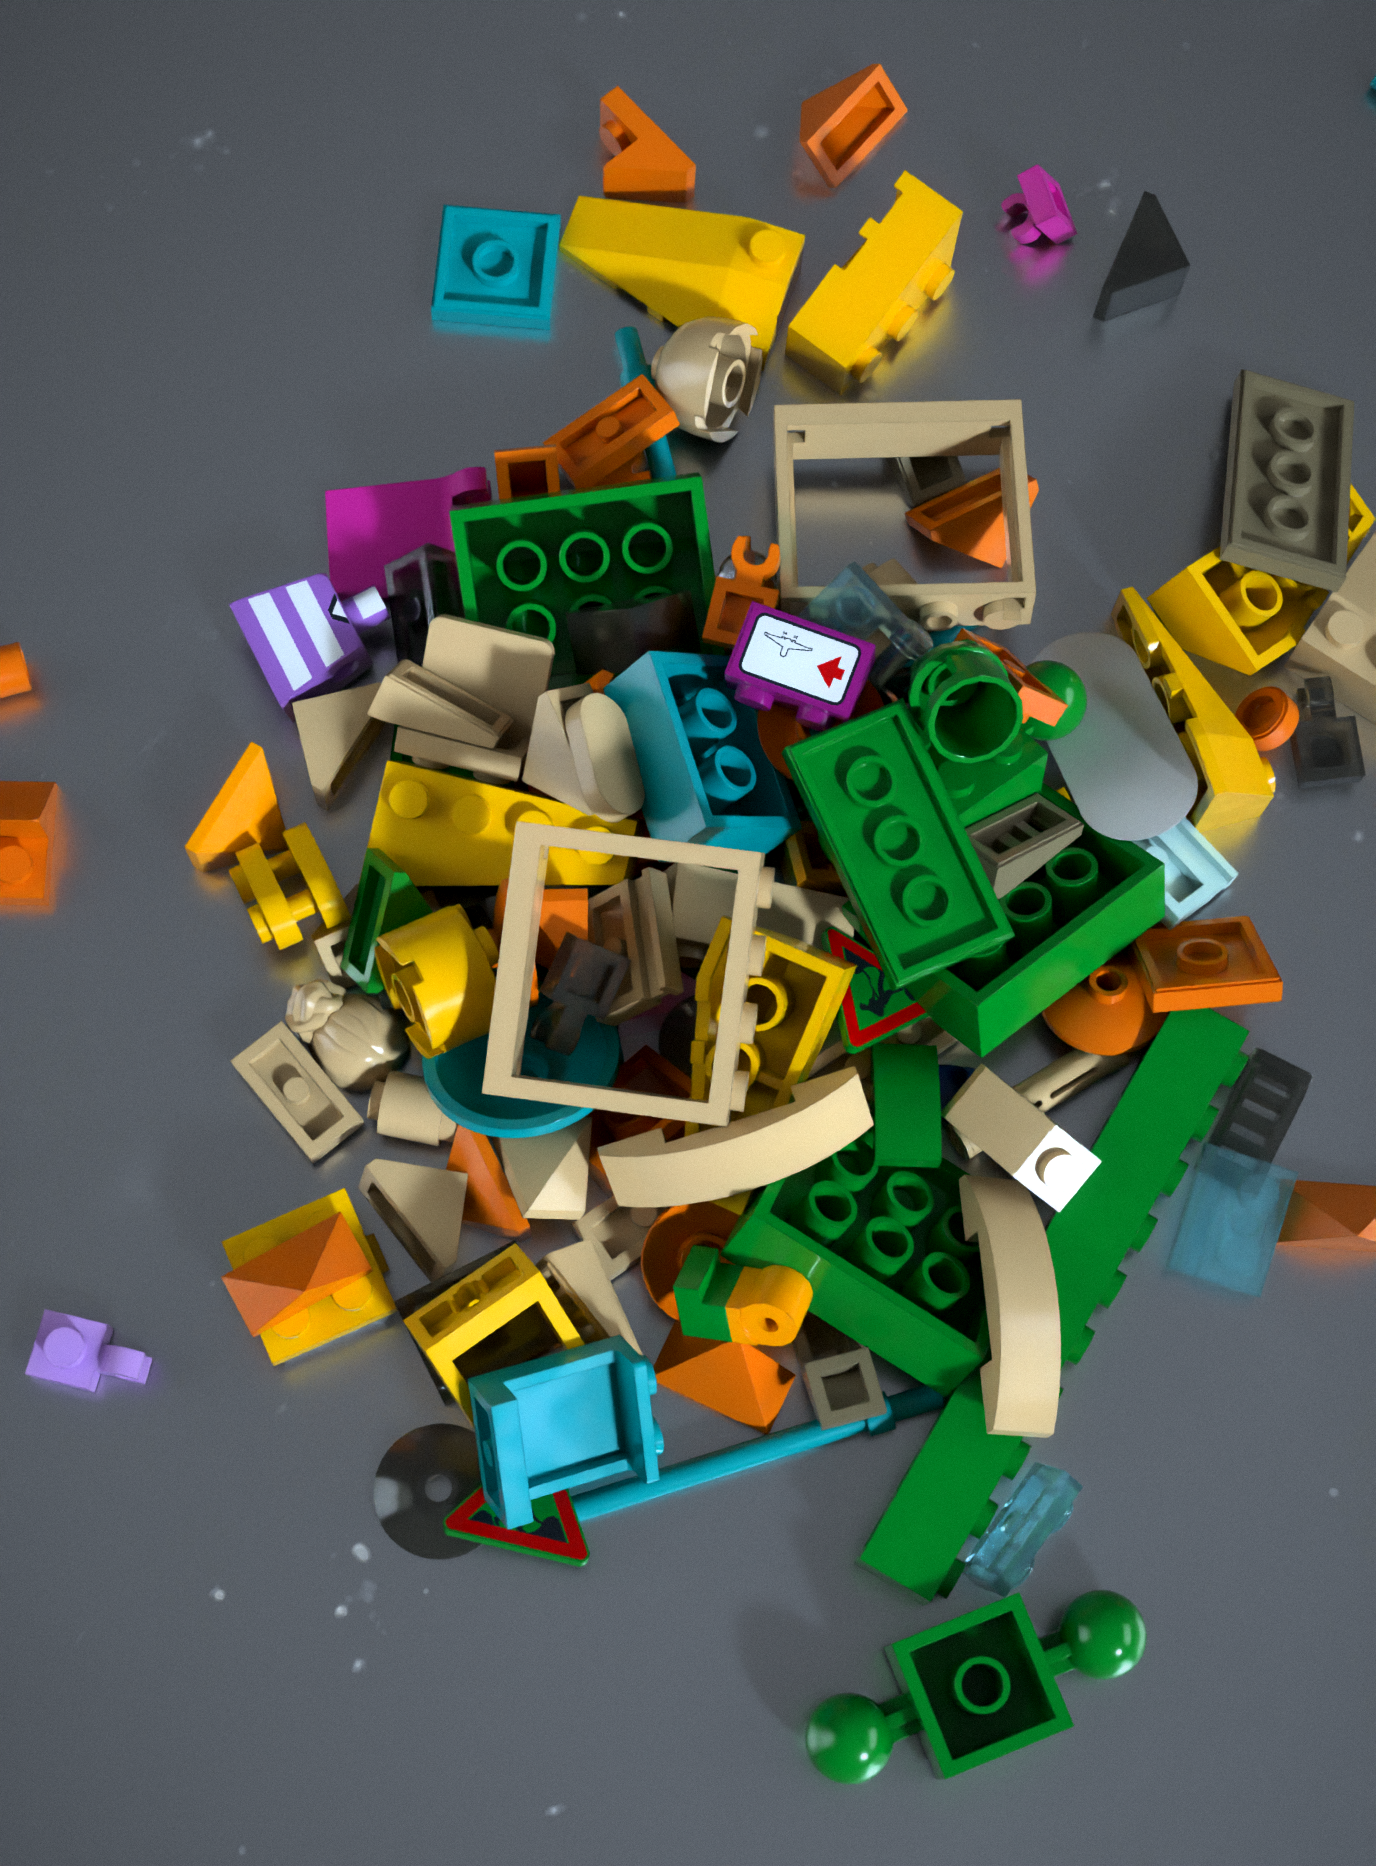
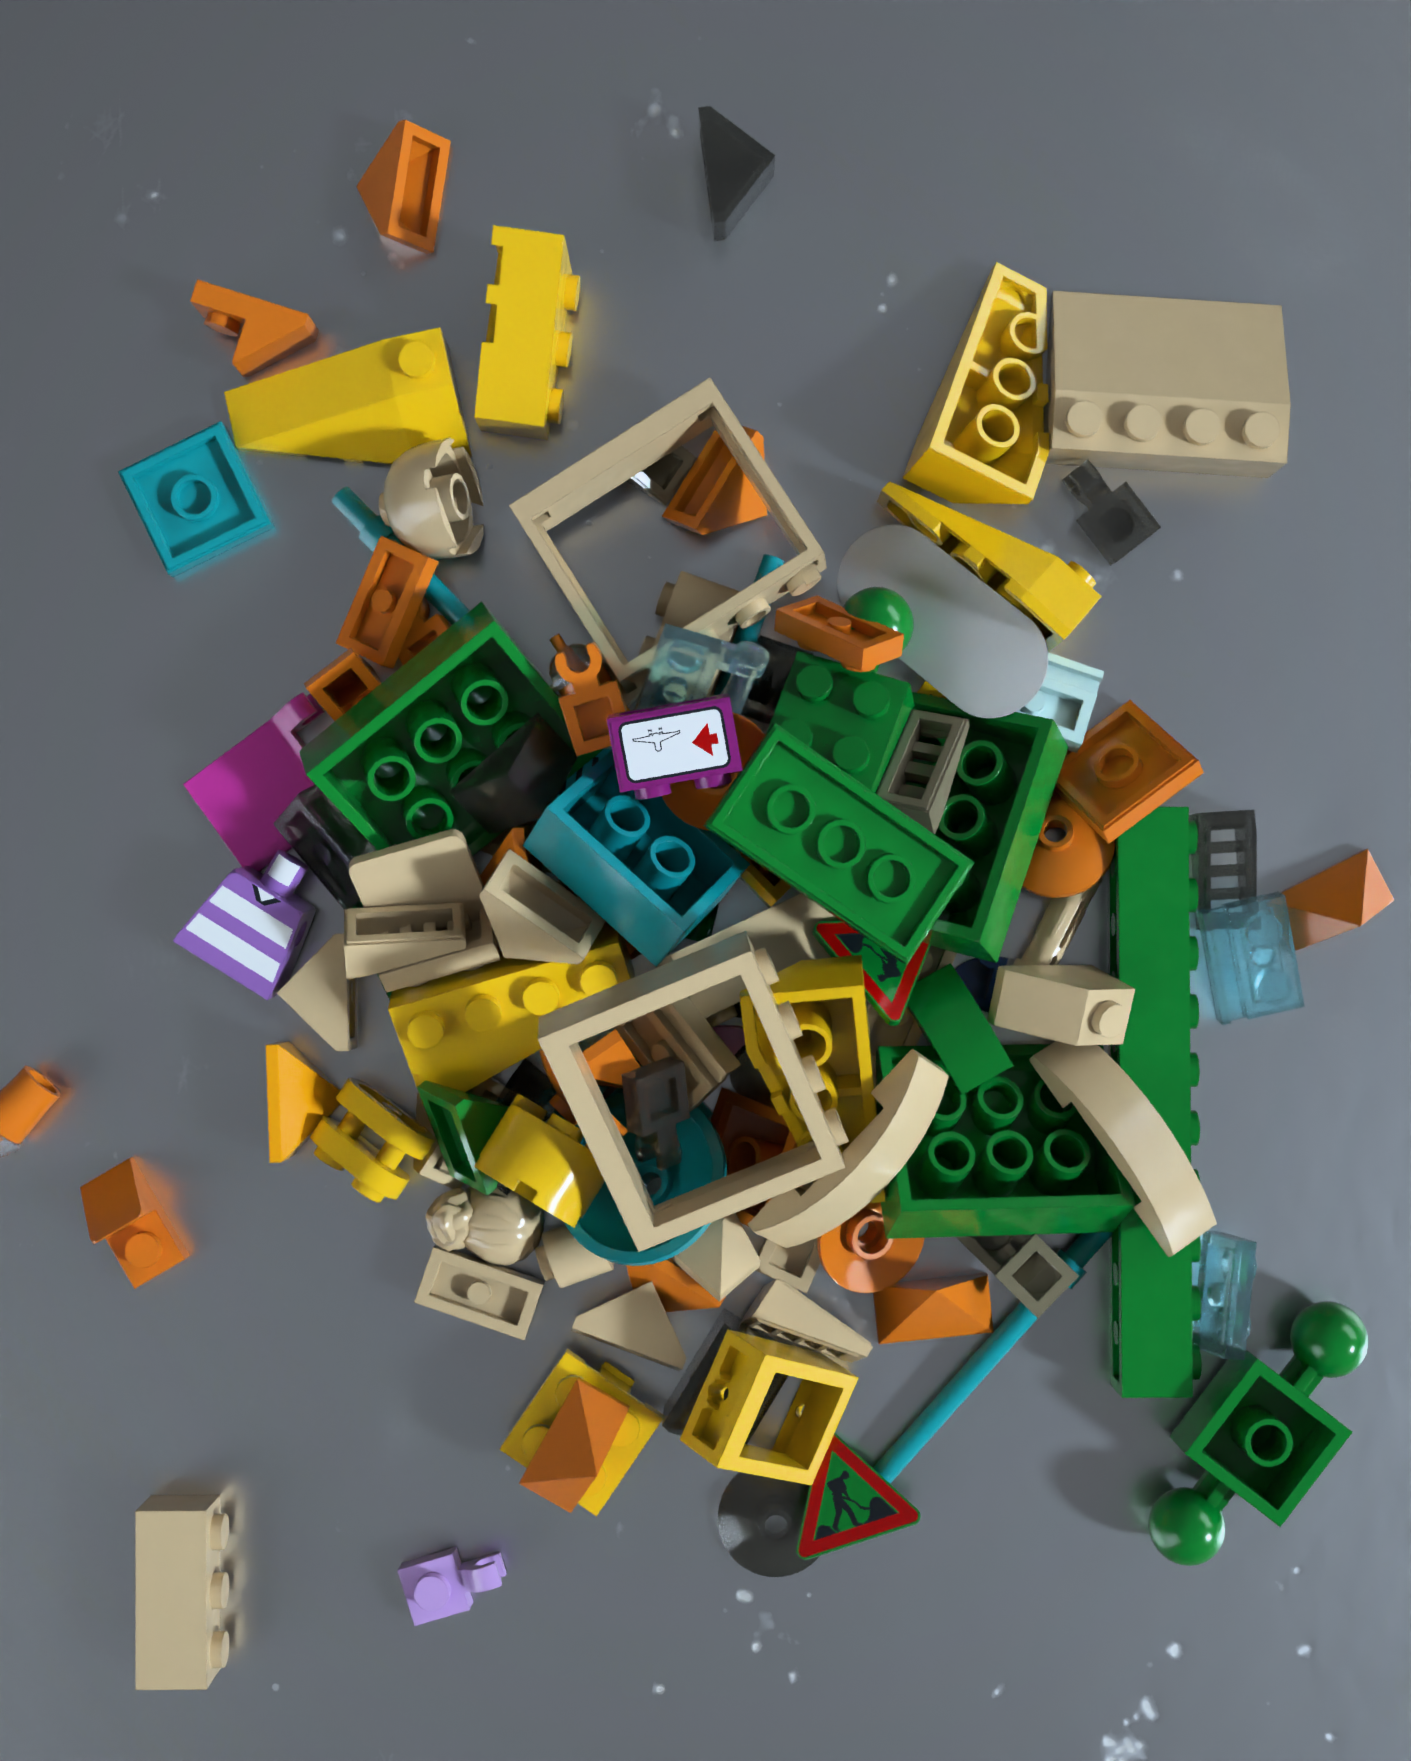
camera: 20 degrees left, 15 degrees up
teal panel [468,1335,664,1530] -> none
tan tile [565,693,645,823] -> none
leg [673,1245,813,1346] -> none
green helmet [908,639,1023,764] -> none
dark pink tile [1001,164,1078,244] -> none
dark tan tile [1219,369,1355,592] -> none
orange tile [1235,686,1299,751] -> none

